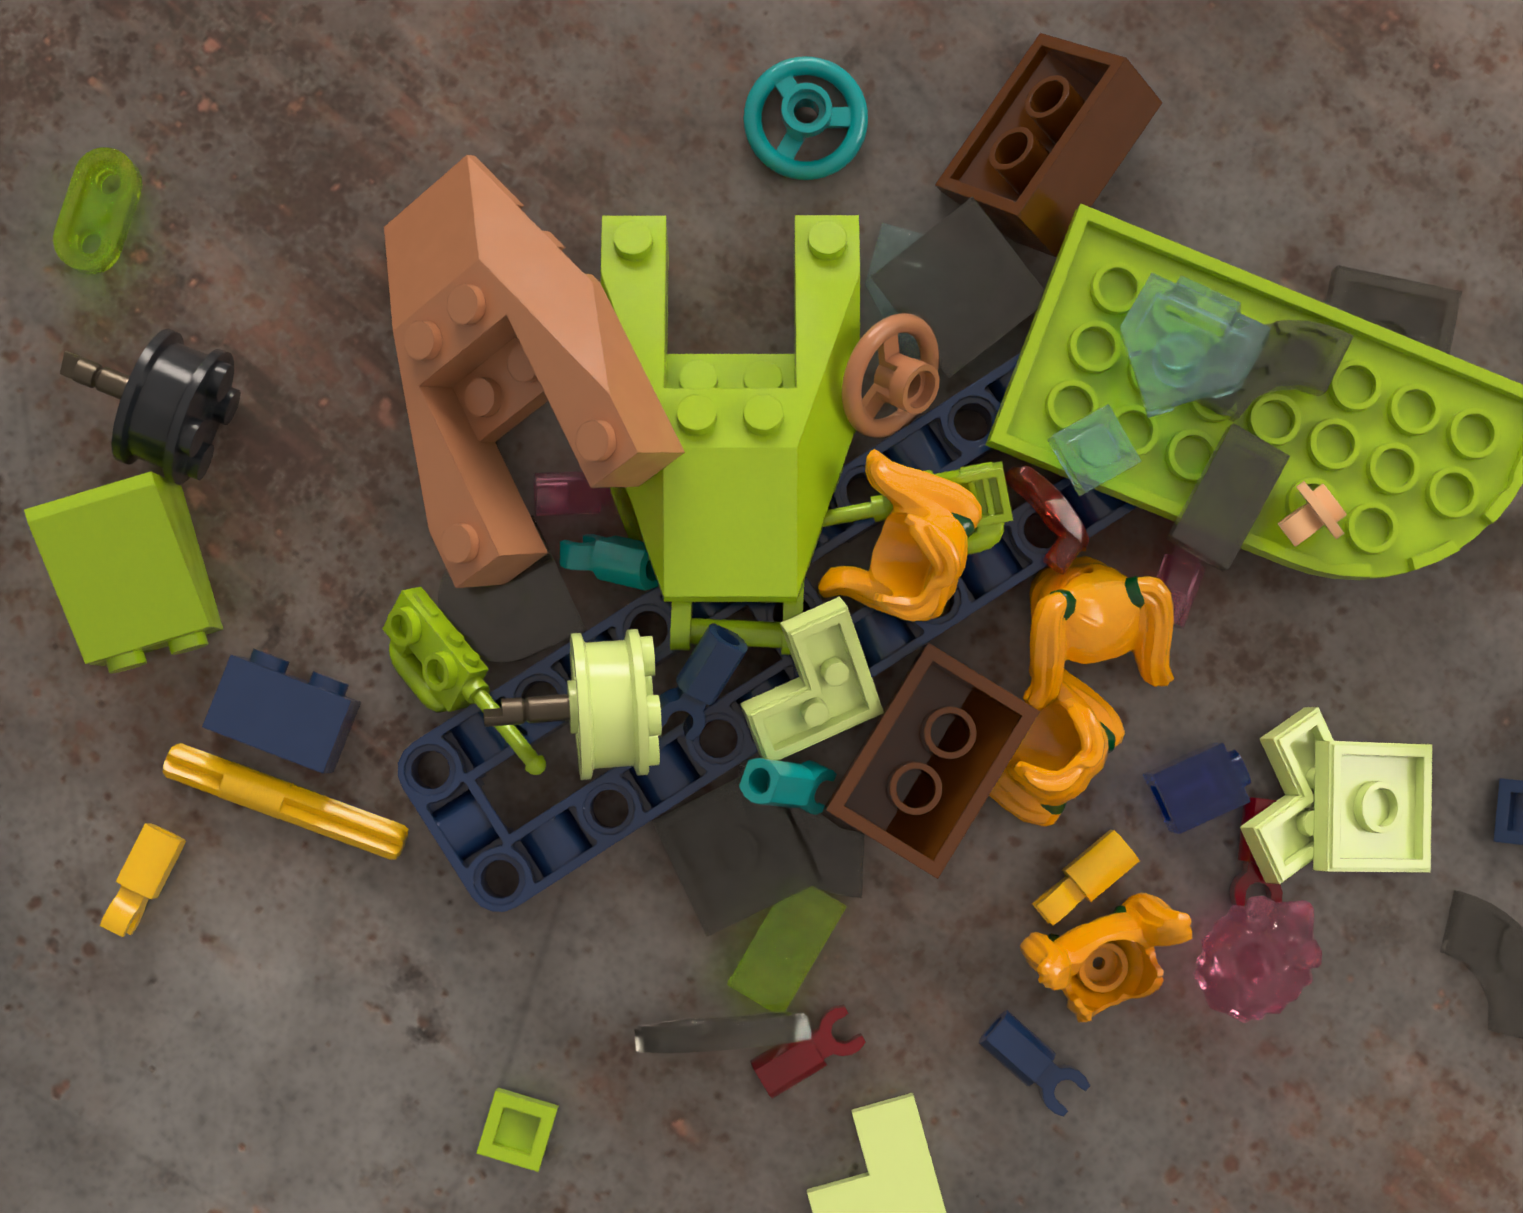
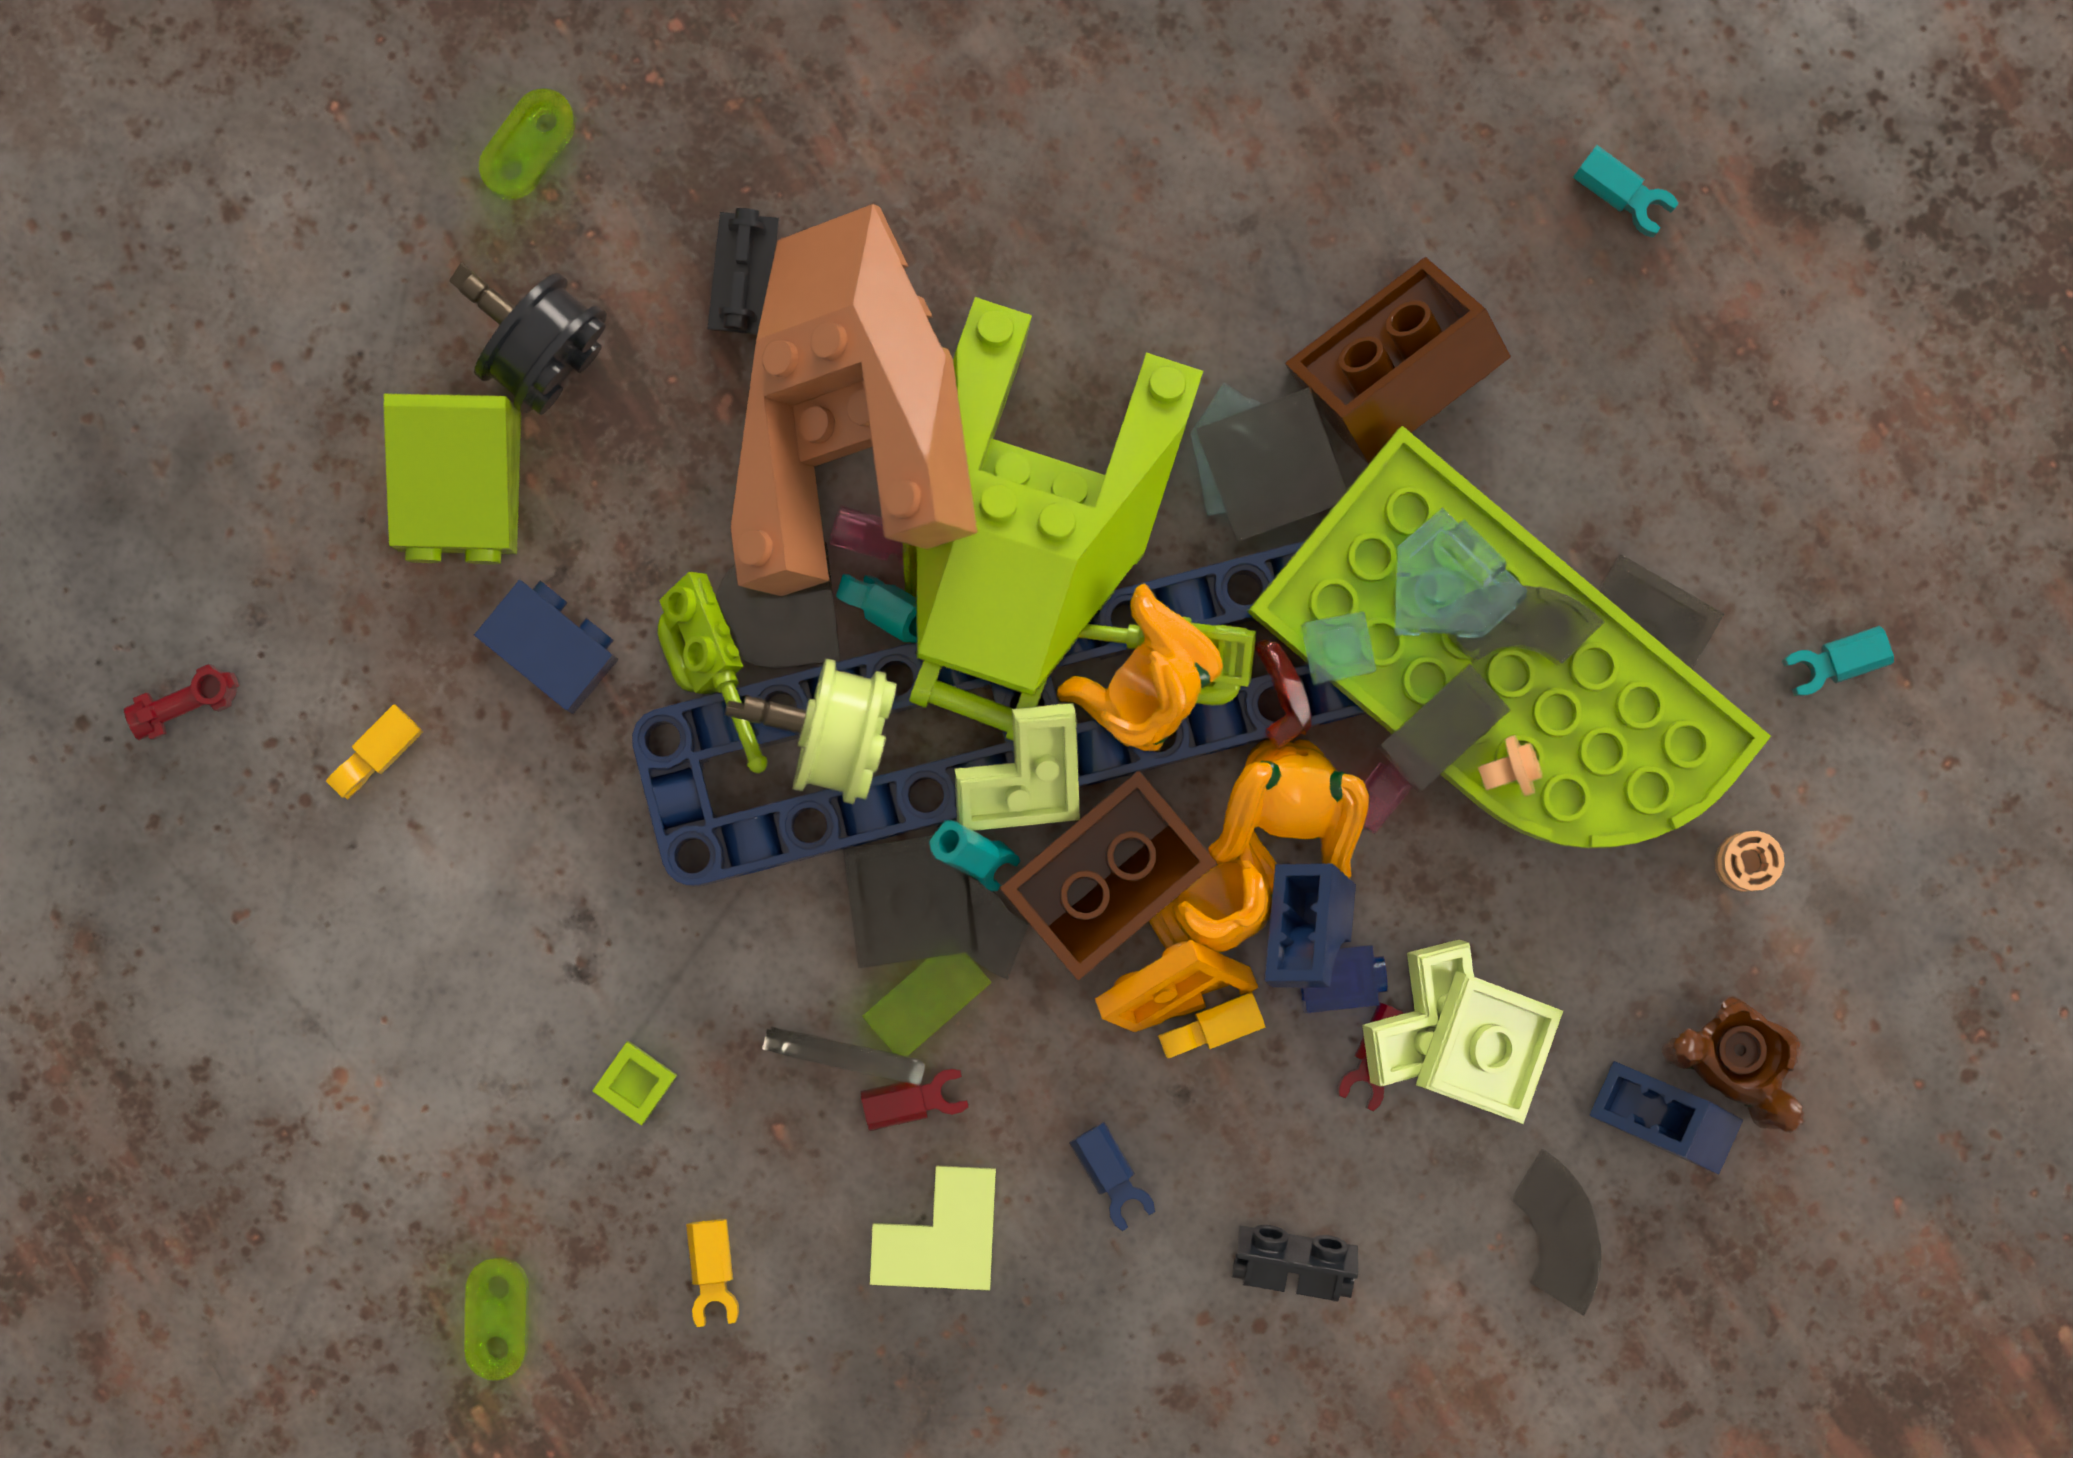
camera: 20 degrees right, 0 degrees up
yellow axle [163,743,408,860] -> none
dark blue bar [659,623,748,741] -> none
teal piece [743,56,868,180] -> none
nougat piece [842,313,940,438] -> none
light orange hair [1020,893,1192,1023] -> none
clear pink animal [1194,896,1322,1023] -> none
none -> black hinge [707,208,779,335]
none -> light orange wing [1095,940,1258,1032]
none -> black hinge [1232,1225,1358,1302]
none -> dark blue arch [1265,863,1356,988]

